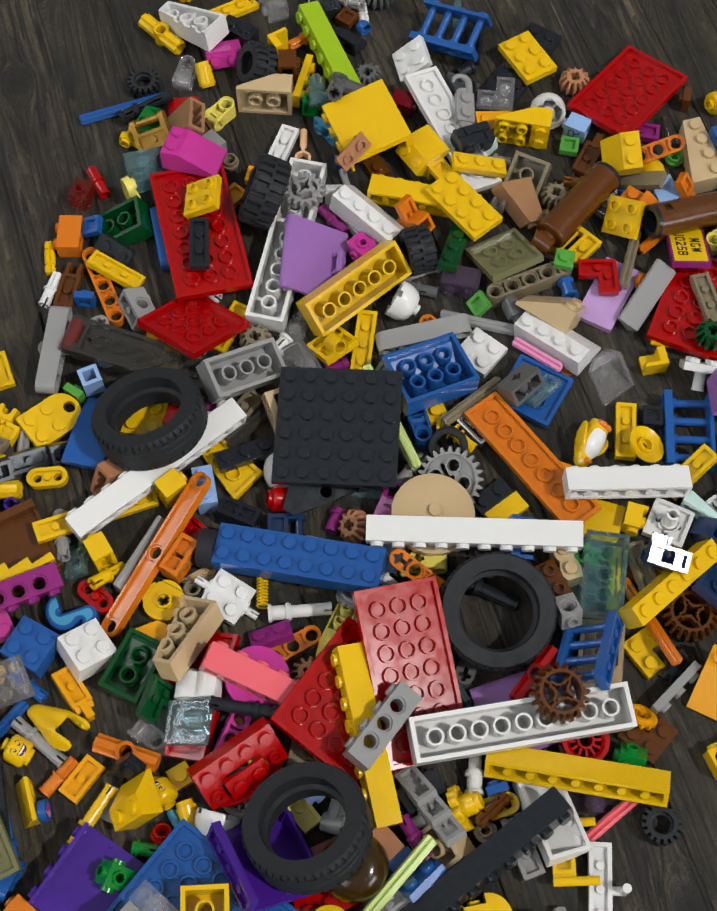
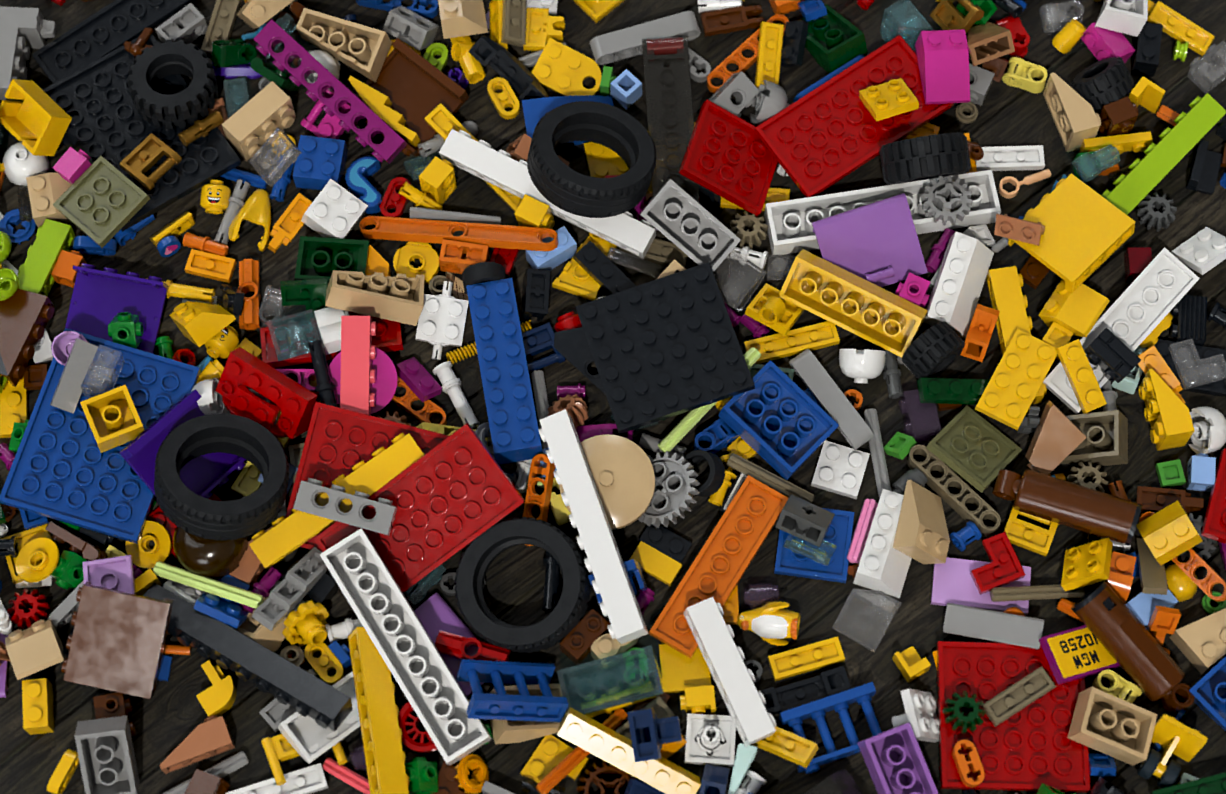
camera: 70 degrees right, 5 degrees up
blue plate [73,290,97,308] -> none
light yellow plate [120,176,141,200] -> none
black plate [189,218,210,271] -> none
dark grey piece [326,72,365,102] -> none
light grey plate [452,73,475,128] -> none
reddish brown axle [475,792,511,828] -> none
reddish brown gear [529,662,591,725] -> none
bright green plate [553,248,576,272] -> none
light grey brick [555,592,583,630] -> none
yellow dish [629,426,664,463] -> none
none -> brick [743,583,779,609]
none -> light grey cylinder [750,80,790,125]
none -> lime bush [1172,40,1188,62]

